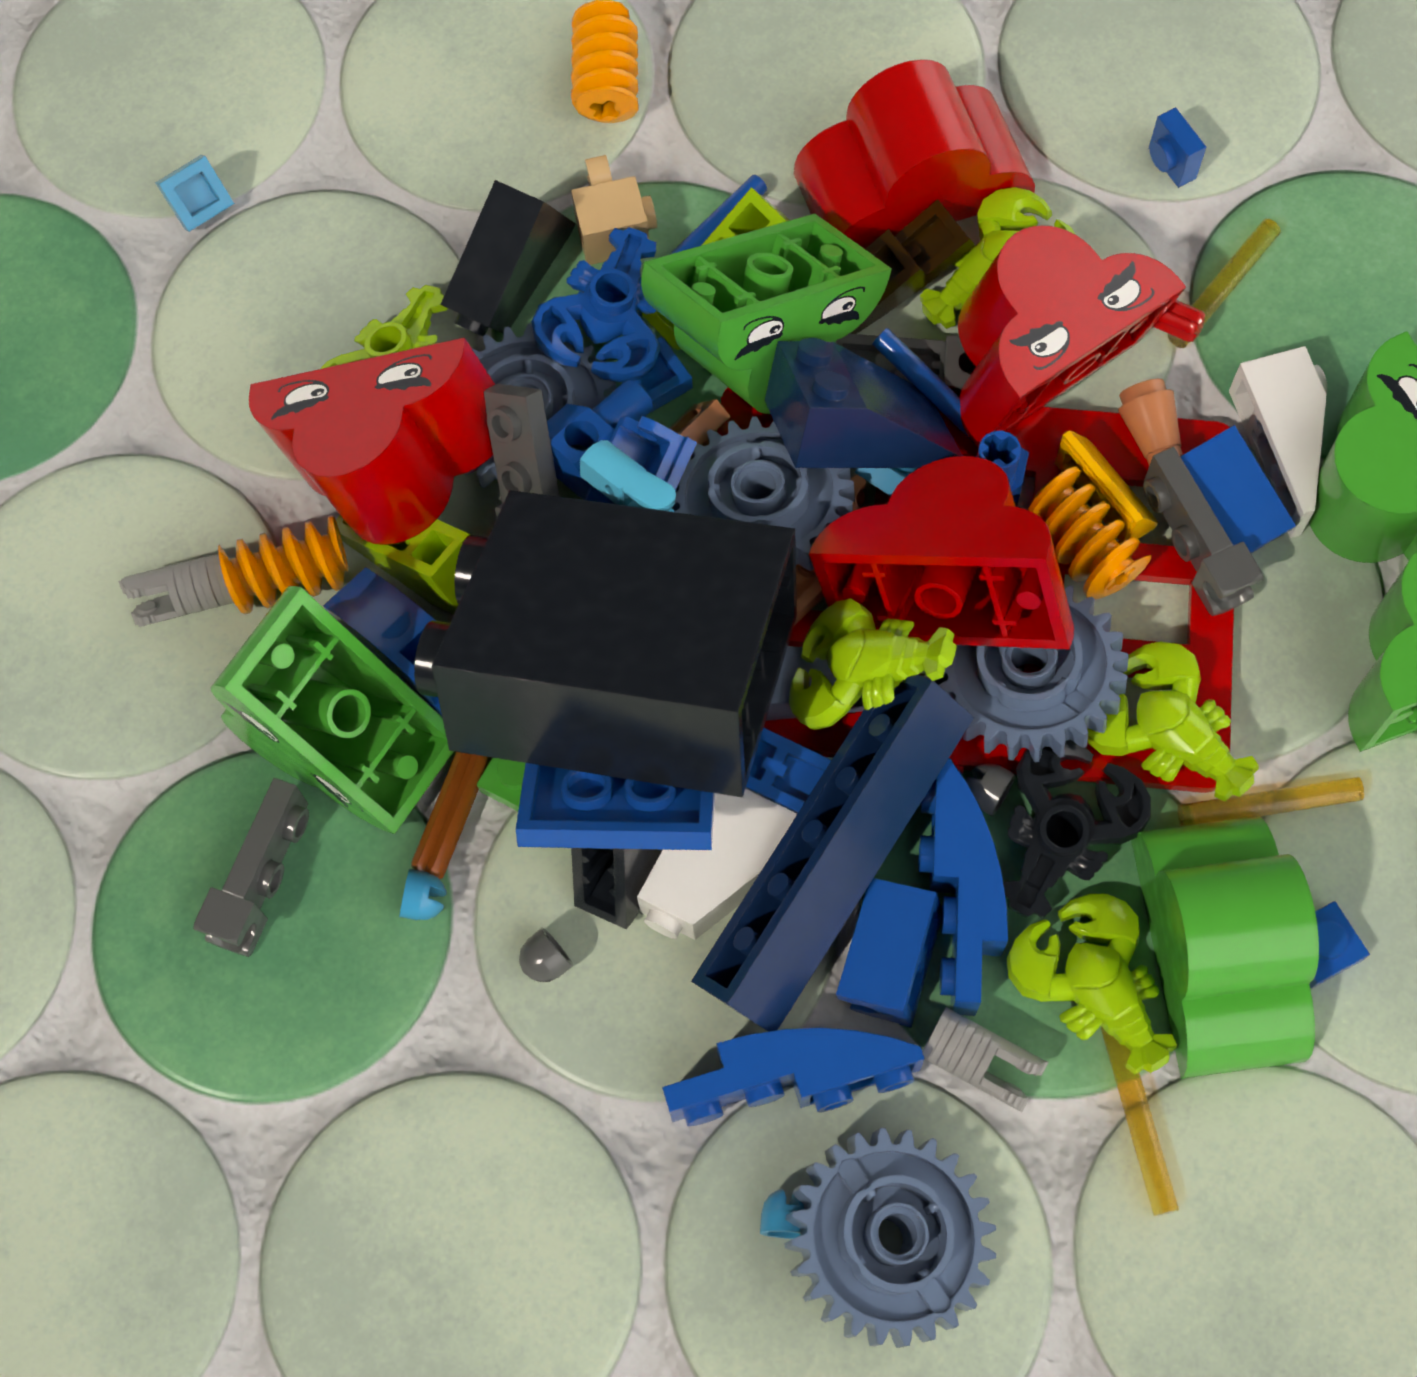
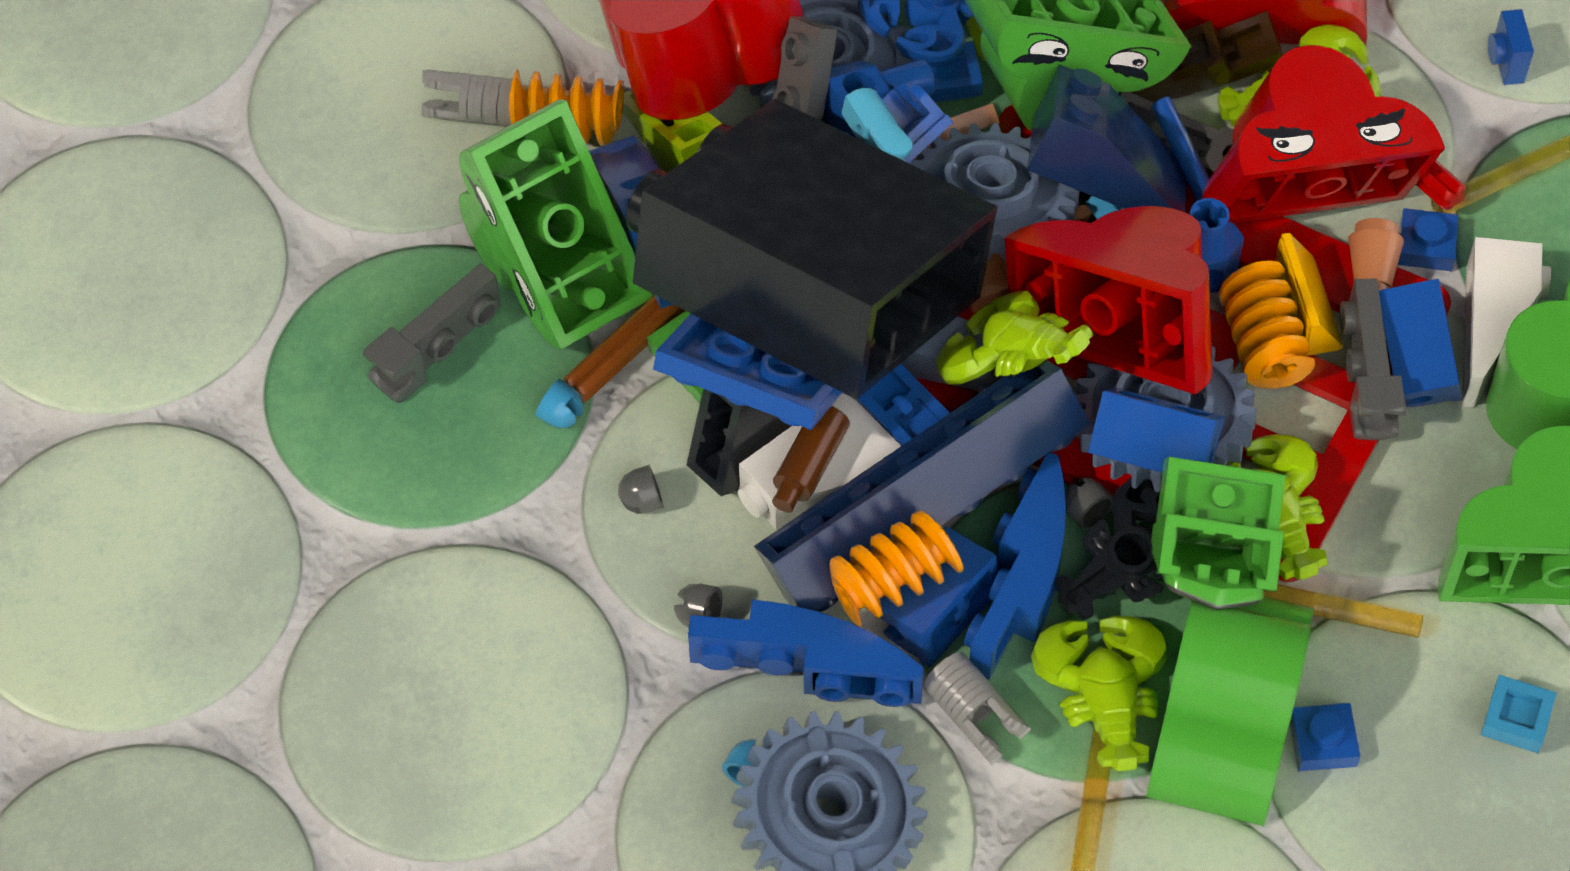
camera: 20 degrees right, 10 degrees down
none -> dark grey hinge [674,583,722,627]
none -> reddish brown cylinder [772,406,850,513]
none -> light orange piece [829,511,964,628]
none -> blue hinge [1088,387,1225,473]
none -> bright green piece [1151,457,1286,610]
none -> blue plate [1398,208,1458,272]

